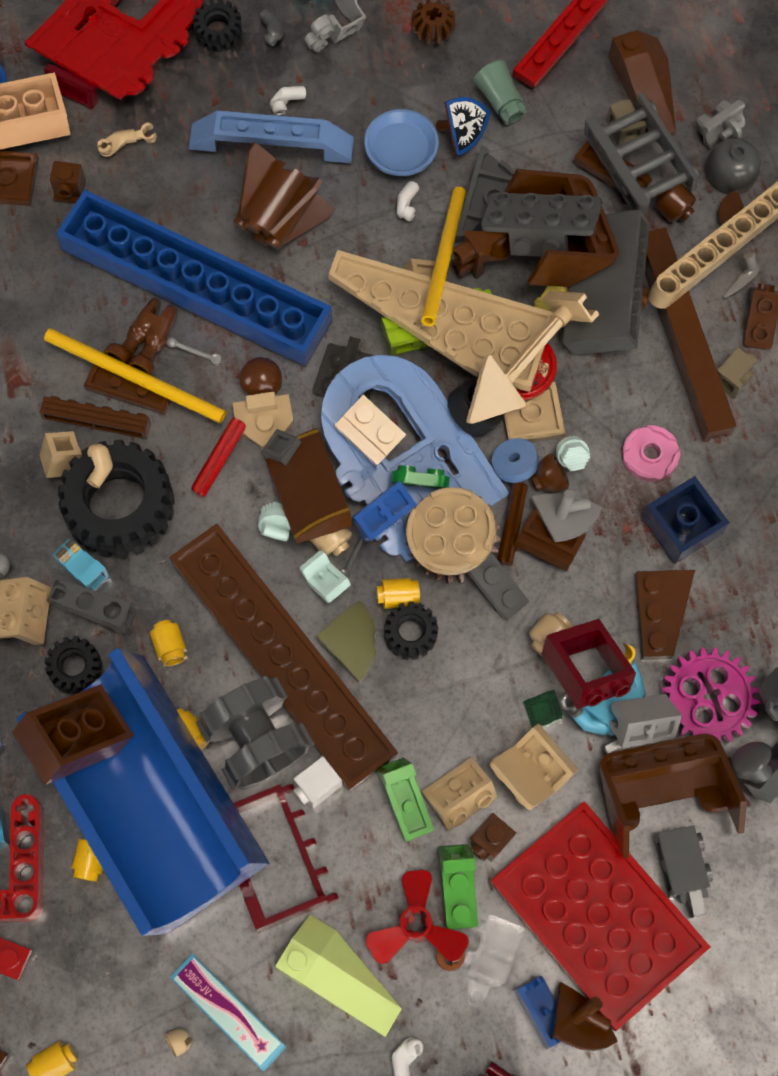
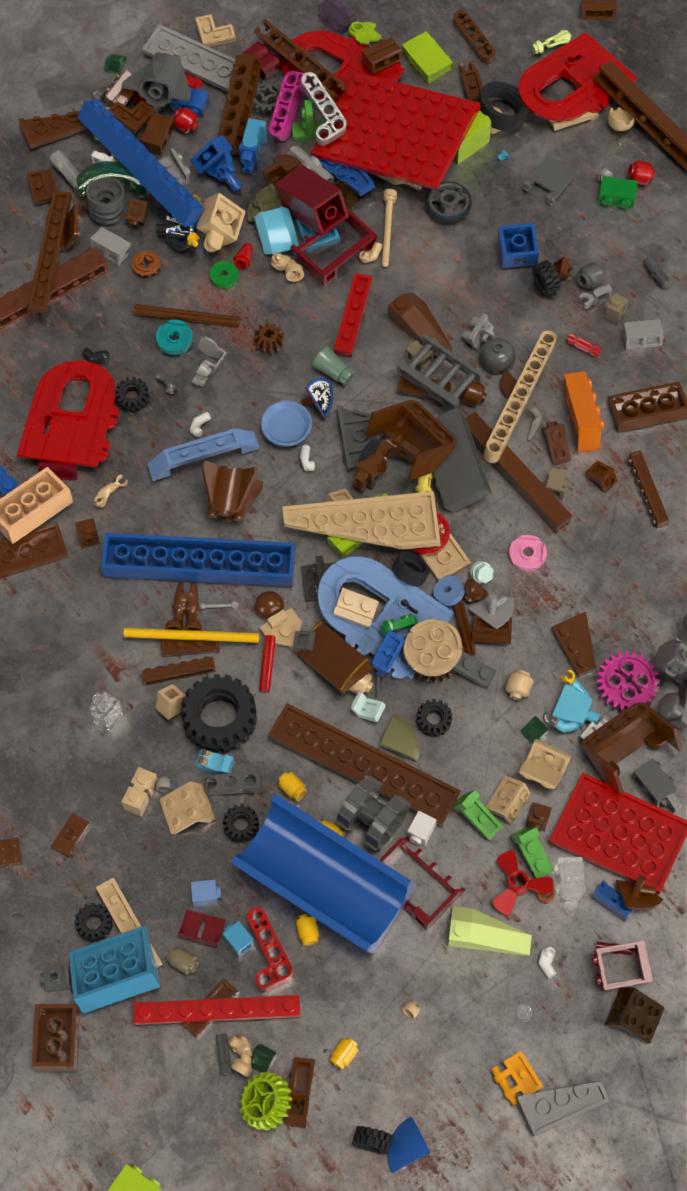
camera: 20 degrees left, 5 degrees down
reddish brown brick [12,684,134,785] -> none
tan arm [86,444,113,489] -> none
slope [170,954,286,1072] -> none
light aqua piece [258,502,290,542] -> none
yellow brick [376,577,420,609] -> none
yellow piece [421,186,466,327] -> none
tan piece [466,291,599,424] -> none
dark grey bracket [481,192,602,257] -> none
dark red window [541,619,636,709] -> none
light grey hinge [609,694,682,747] -> none
dark blue brick [642,476,730,564] -> none

